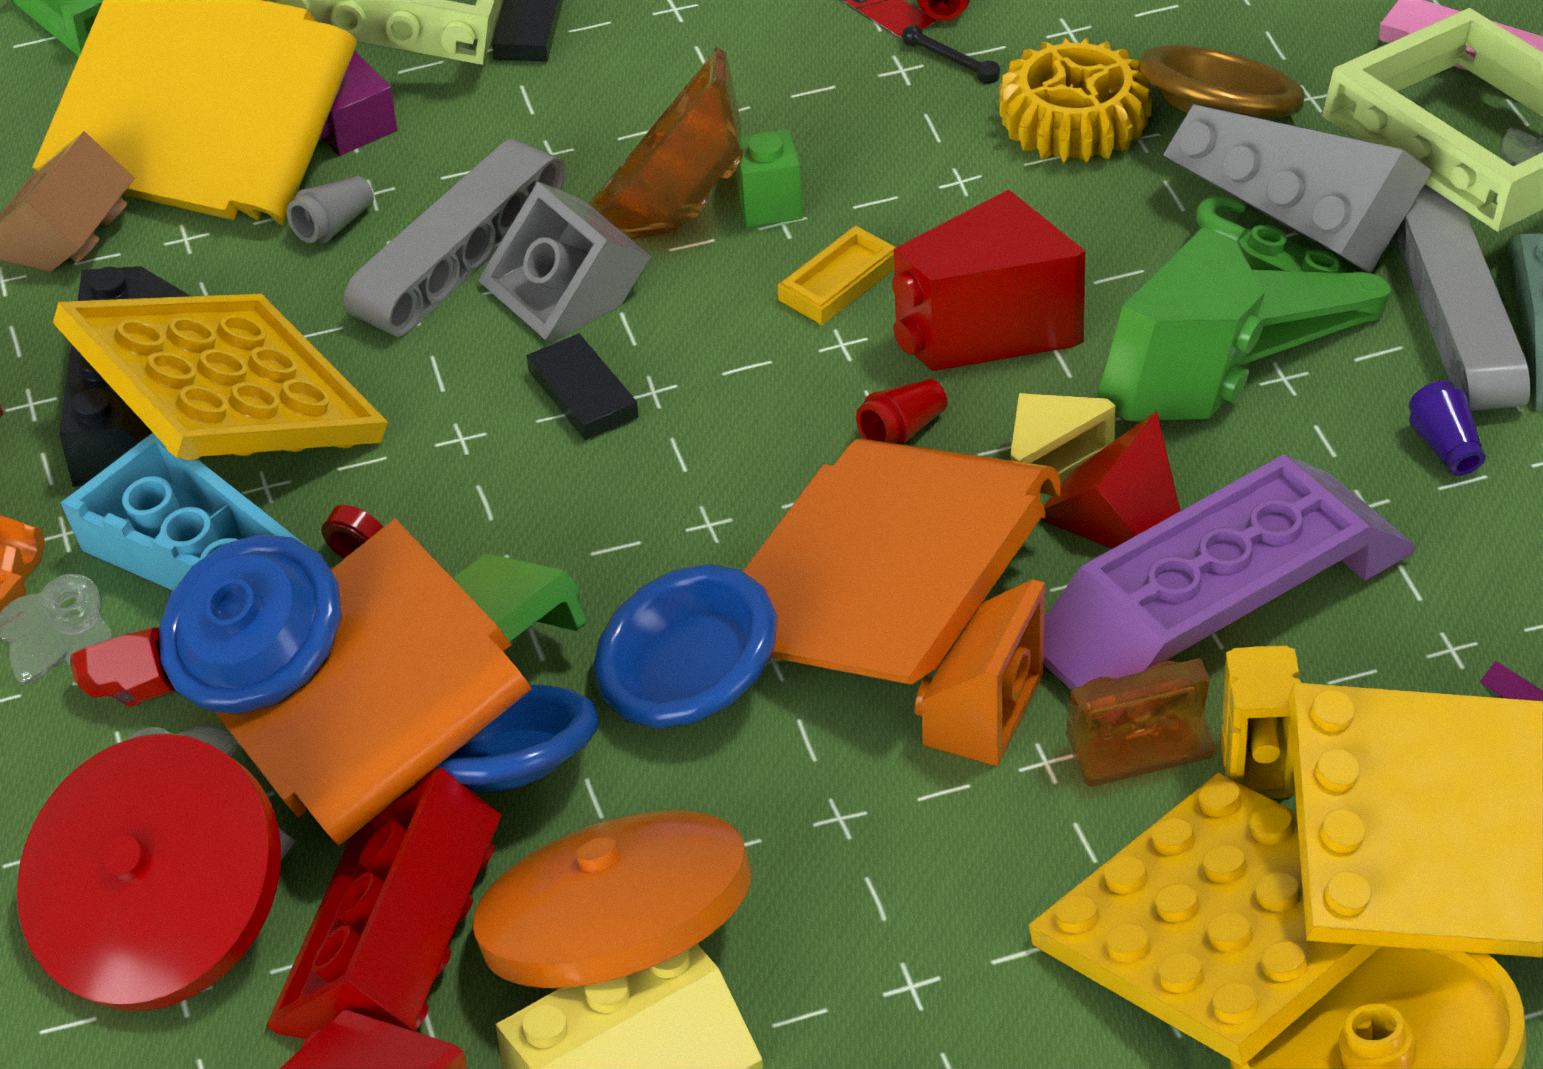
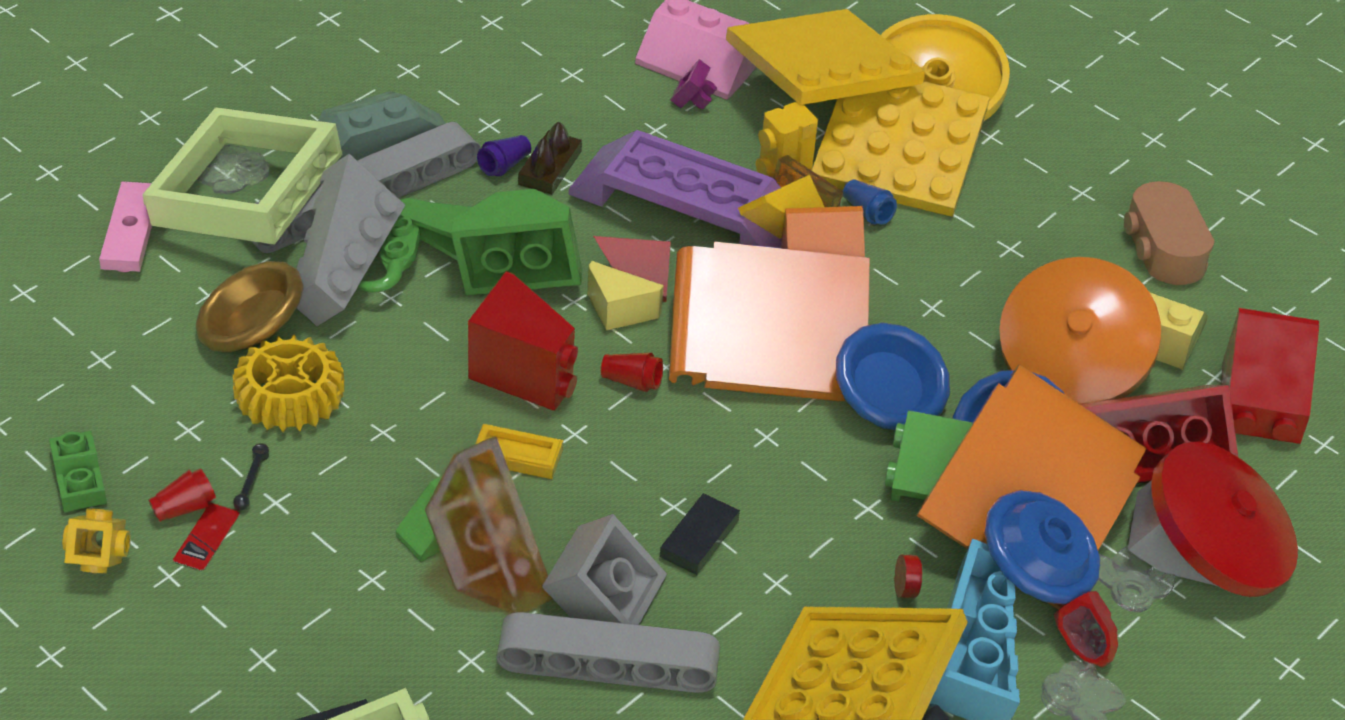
camera: 125 degrees left, 0 degrees up
none -> dark brown tile [518,122,582,195]
none -> yellow slope [738,175,824,239]
none -> blue cone [843,179,897,225]

